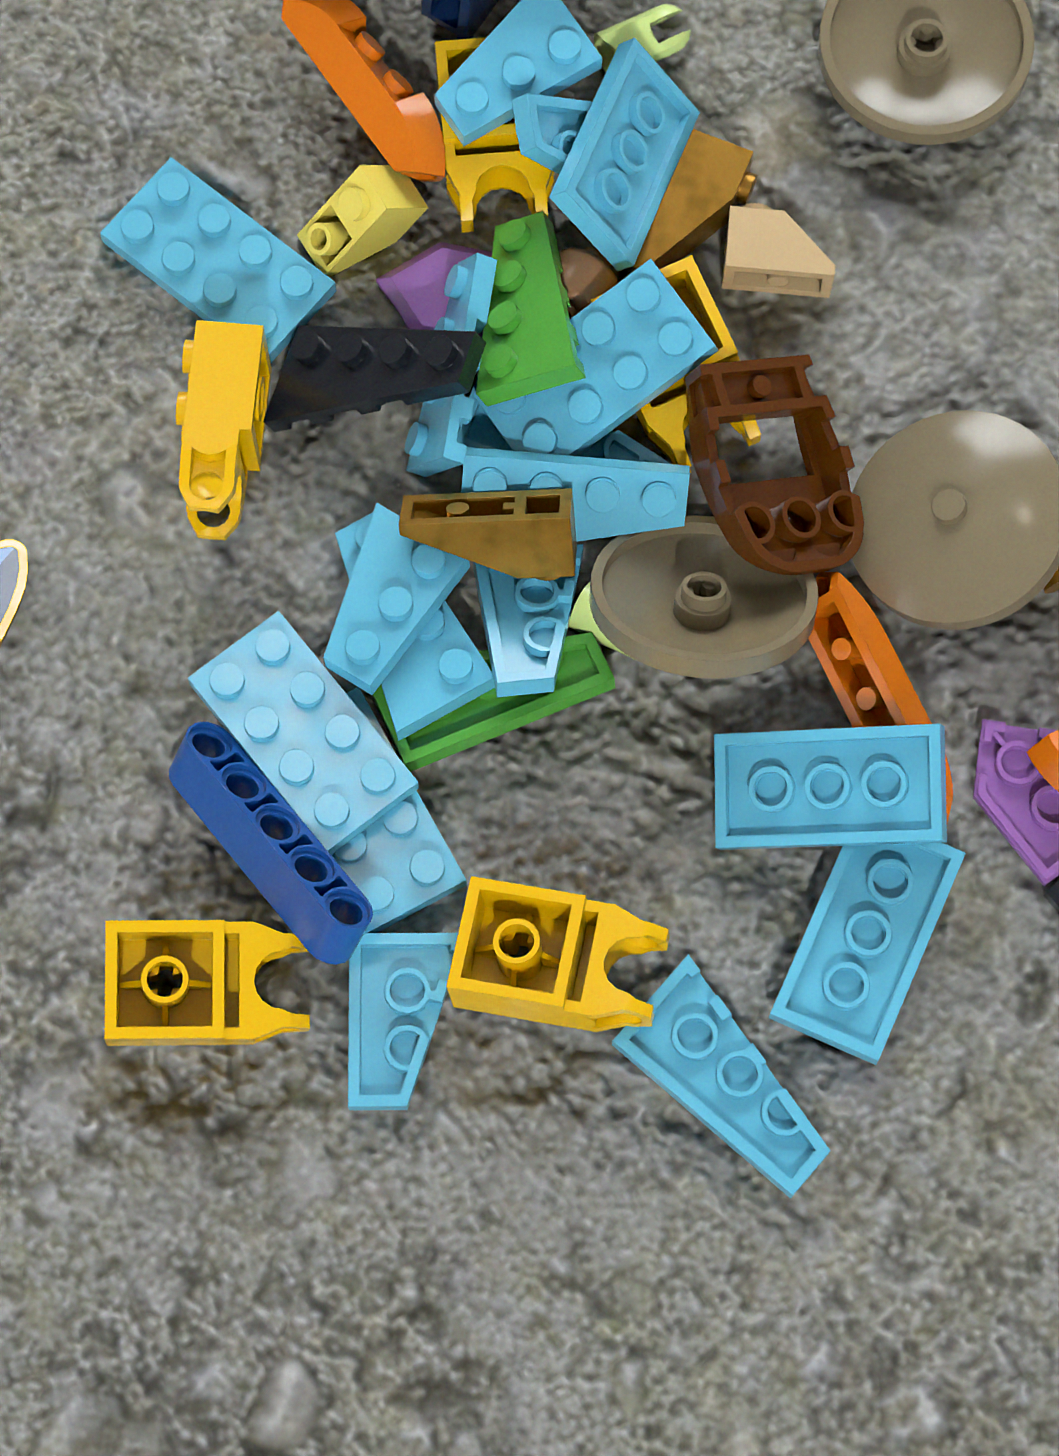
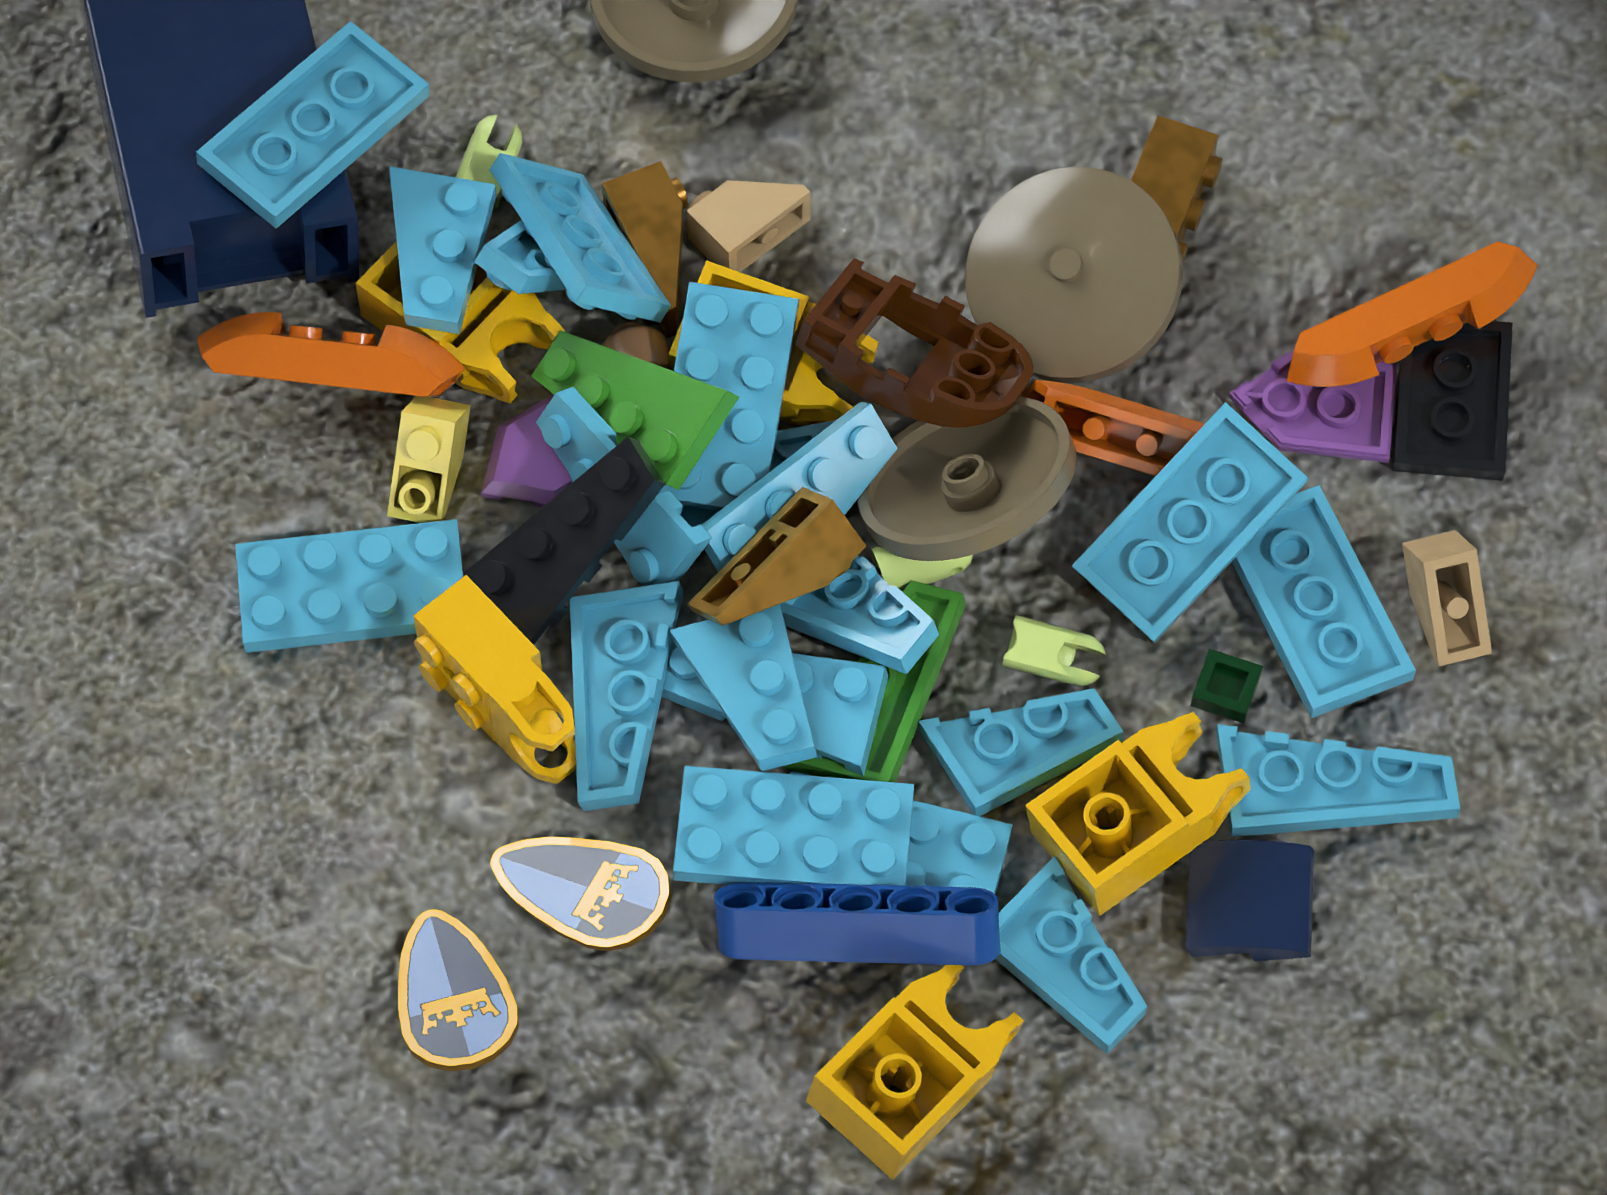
camera: 45 degrees left, 10 degrees down
none -> shield [491,837,672,952]
none -> medium azure wing [570,581,684,811]
none -> medium azure wing [918,688,1124,816]
none -> yellowish green piece [1002,615,1106,686]
none -> dark blue slope [1186,840,1314,961]
none -> dark green plate [1190,649,1263,724]
none -> tan slope [1402,530,1492,667]

